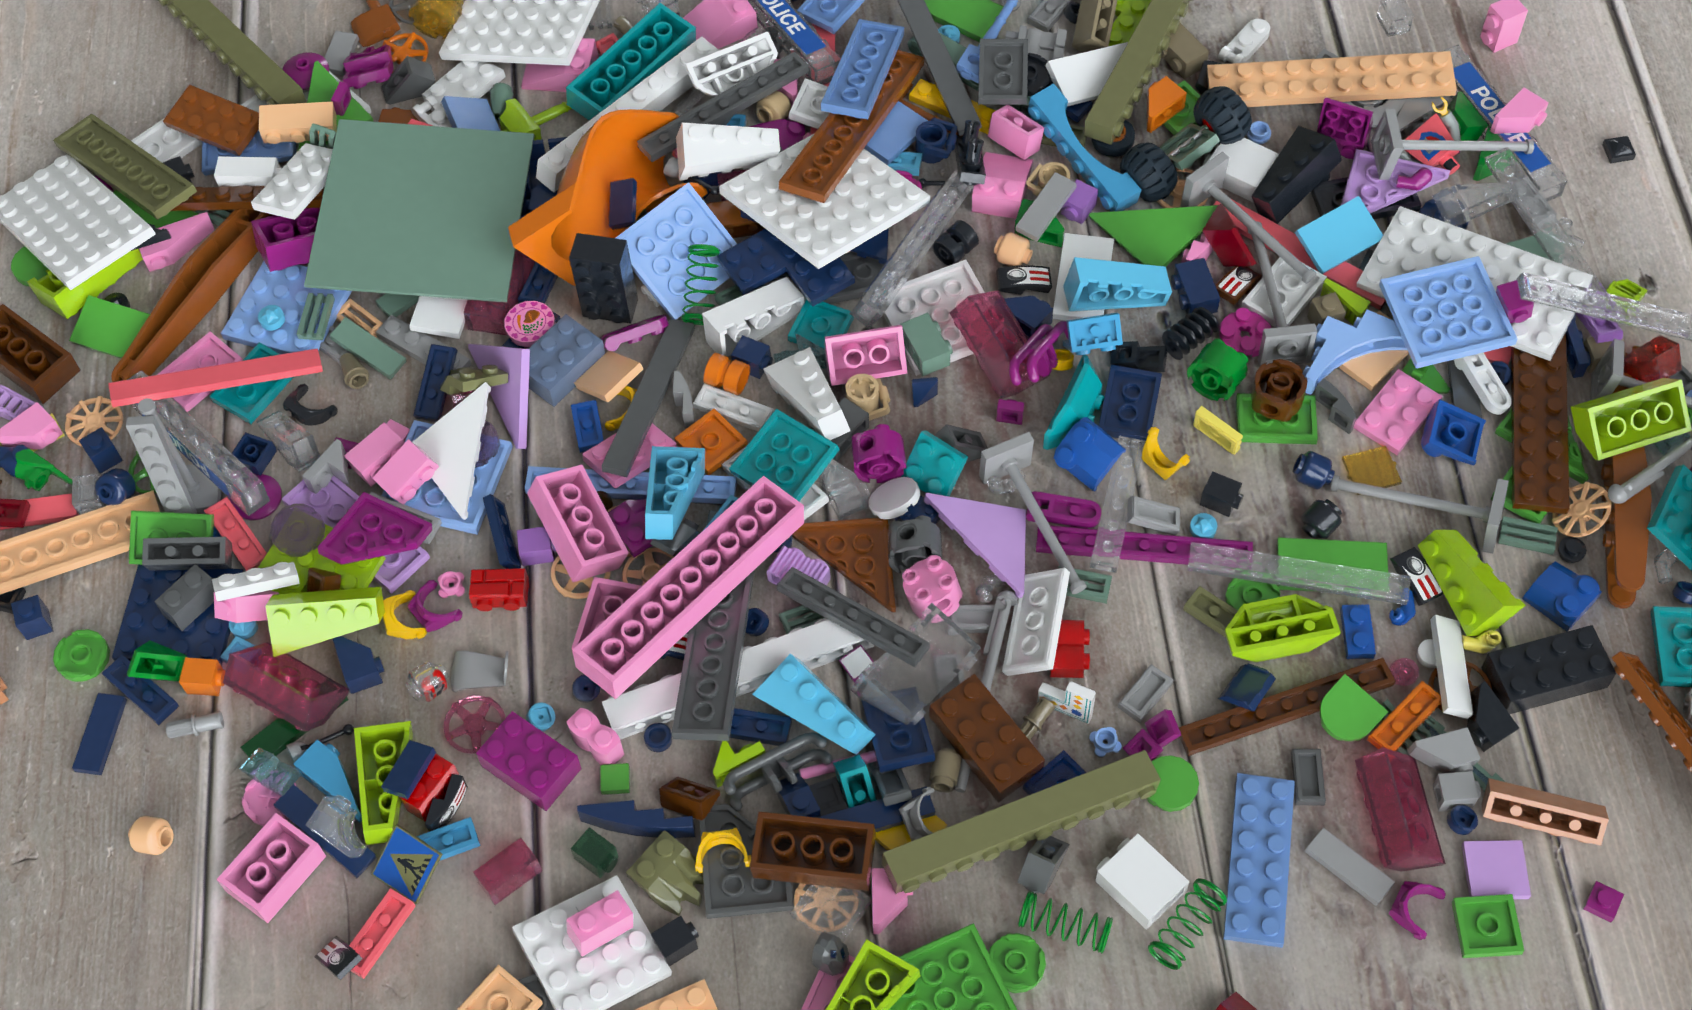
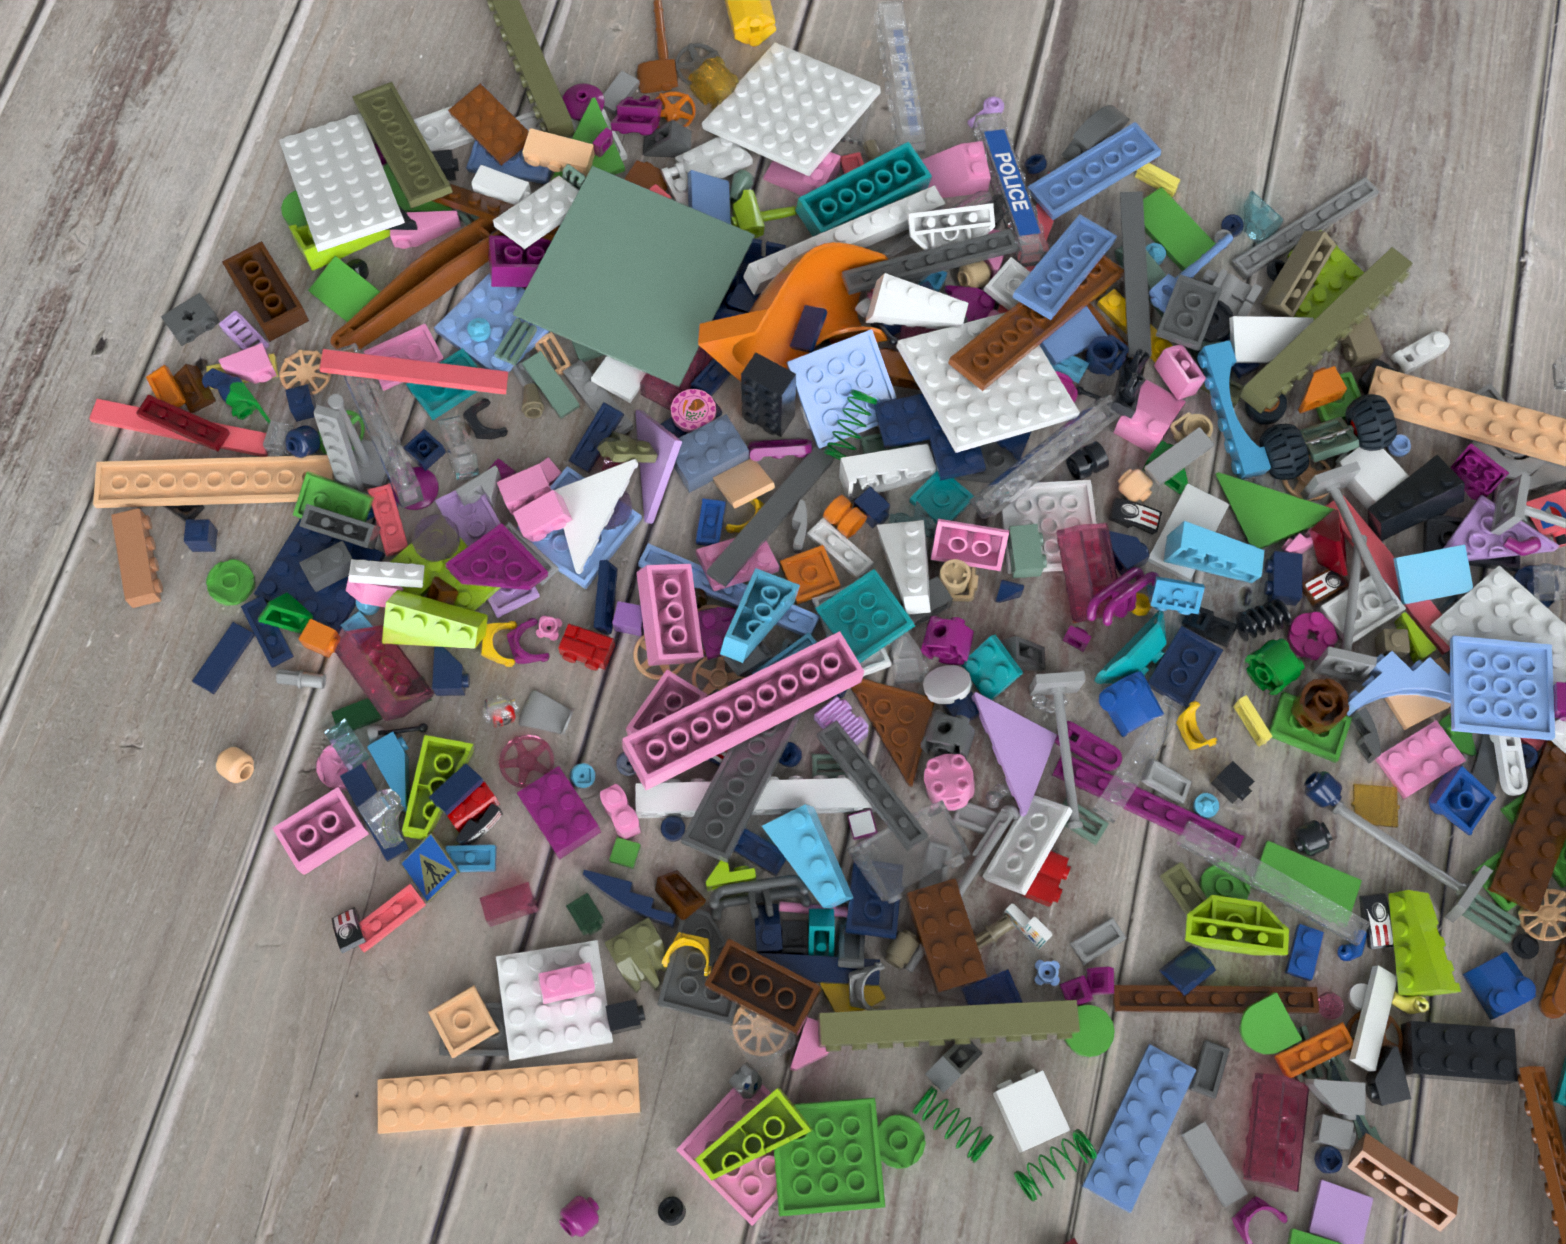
camera: 15 degrees right, 10 degrees up
medium lavender brick [1061,179,1098,224] -> none

